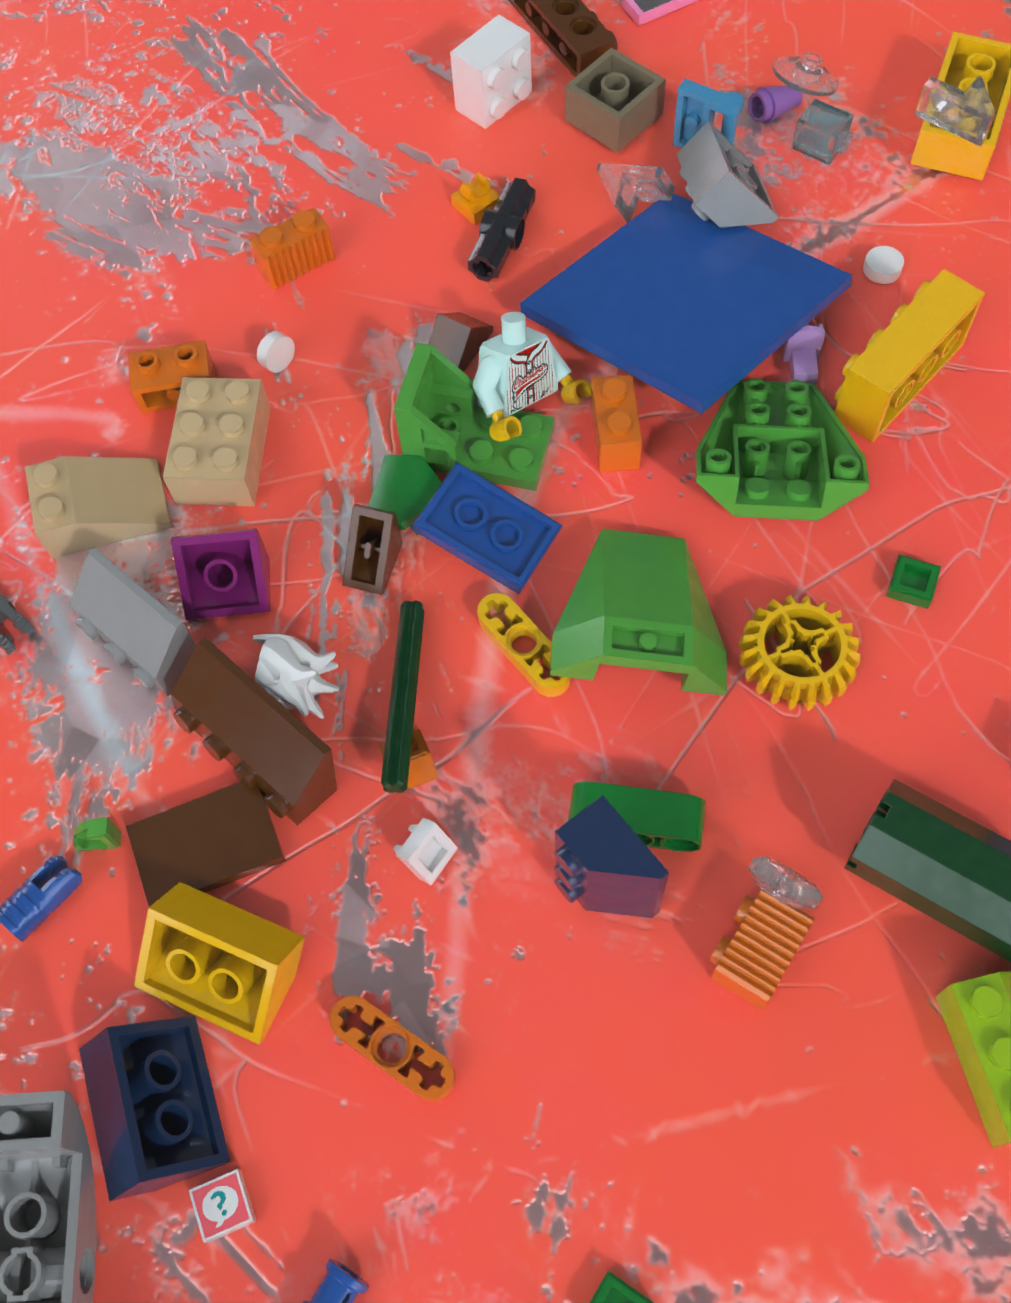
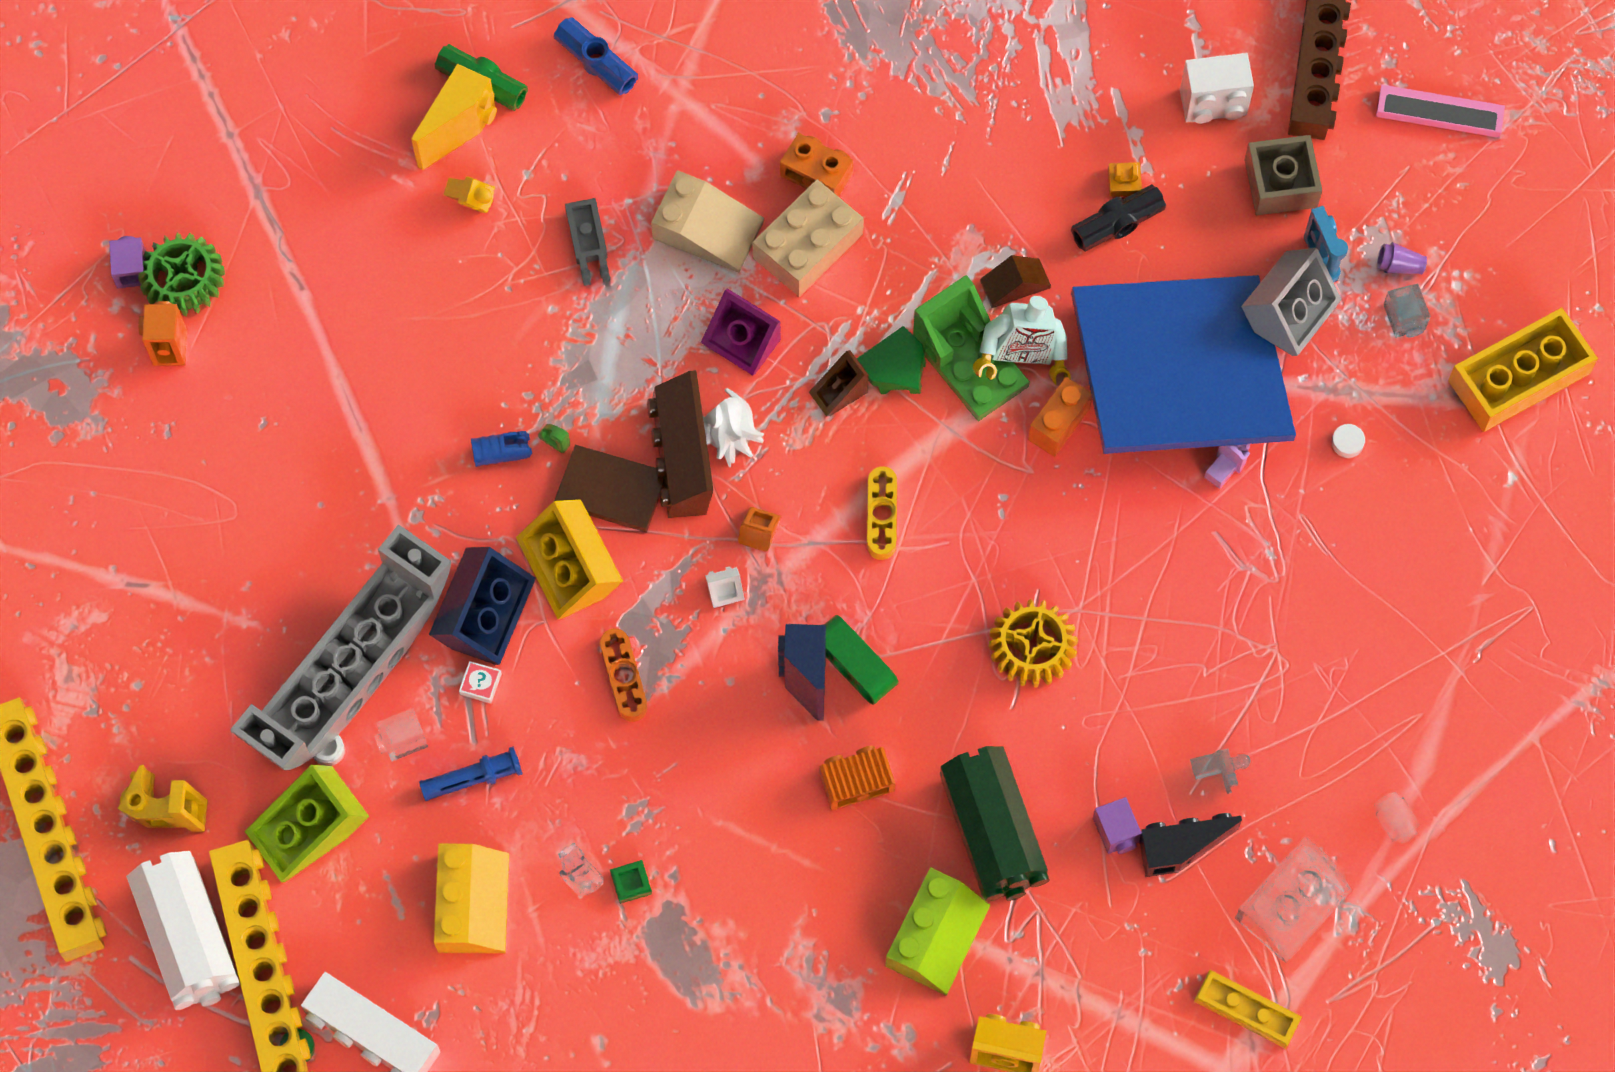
camera: 35 degrees right, 5 degrees up
light grey slope [70,547,196,696] -> none
orange brick [248,207,336,290] -> none
white tile [257,331,295,373] -> none
dark green axle [381,600,425,793] -> none
blue tile [412,462,562,594] -> none
bright green wedge [550,528,727,696] -> none
clear slope [596,163,676,223] -> none
bright green wedge [696,378,870,521] -> none
clear gear [748,856,823,910] -> none
clear dish [772,52,839,96] -> none
yellow brick [834,269,985,443] -> none
green tile [886,555,941,609] -> none
clear slope [915,76,995,147] -> none

